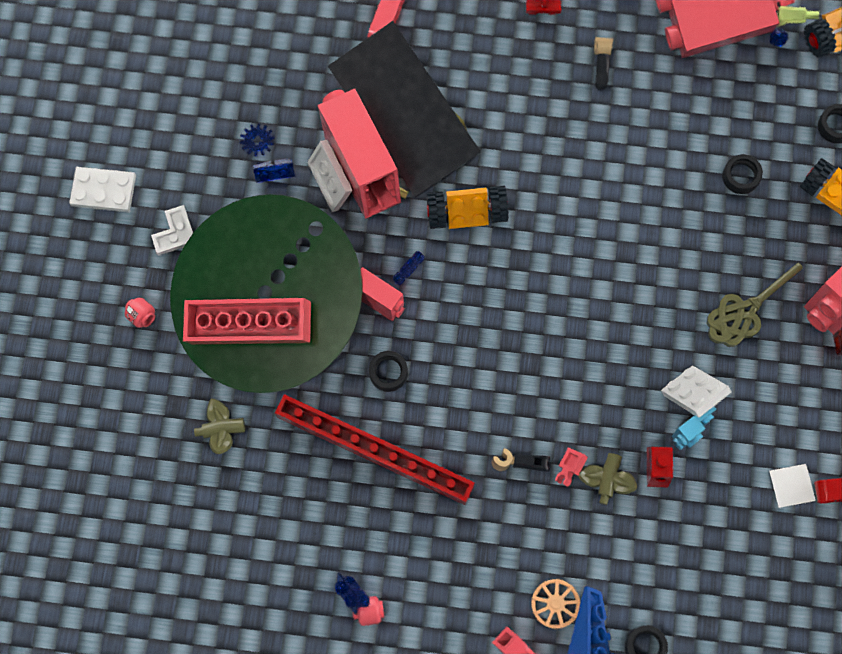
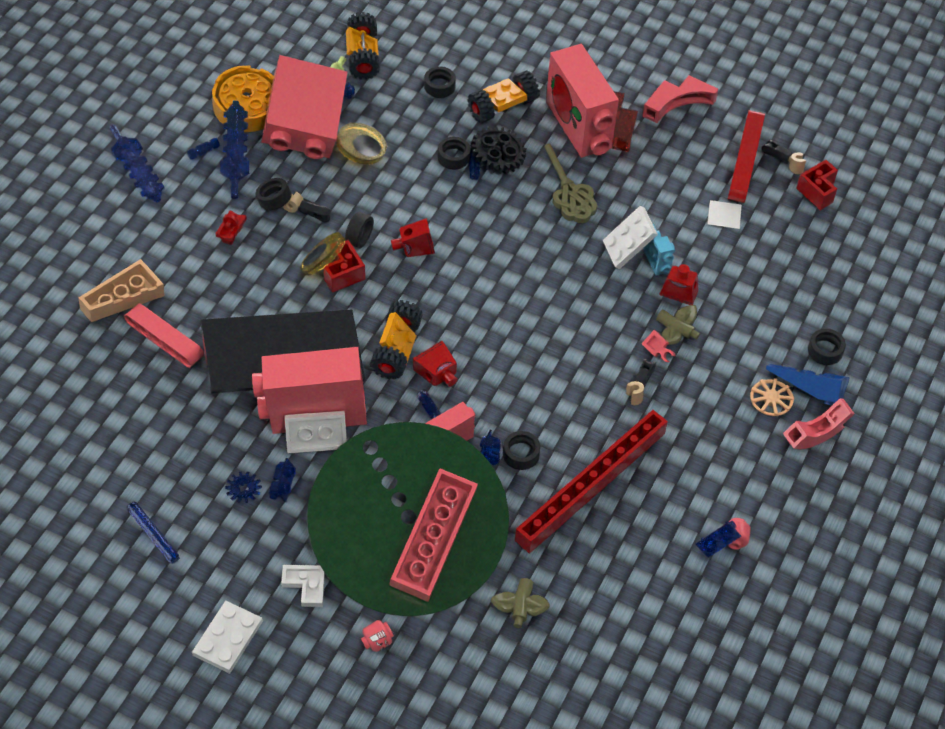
camera: 75 degrees left, 20 degrees down
none -> clear blue axle [127,501,180,564]
none -> black tyre [255,178,292,211]
none -> clear yellow piece [300,232,345,276]
none -> red brick [323,240,366,293]
none -> clear yellow piece [336,123,387,164]
none -> black tyre [345,211,374,248]
none -> red torso [391,218,435,257]
none -> red torso [413,341,458,387]
none -> clear blue axle [469,152,480,180]
none -> black gear [470,126,527,174]
none -> clear blue hinge [480,429,501,465]

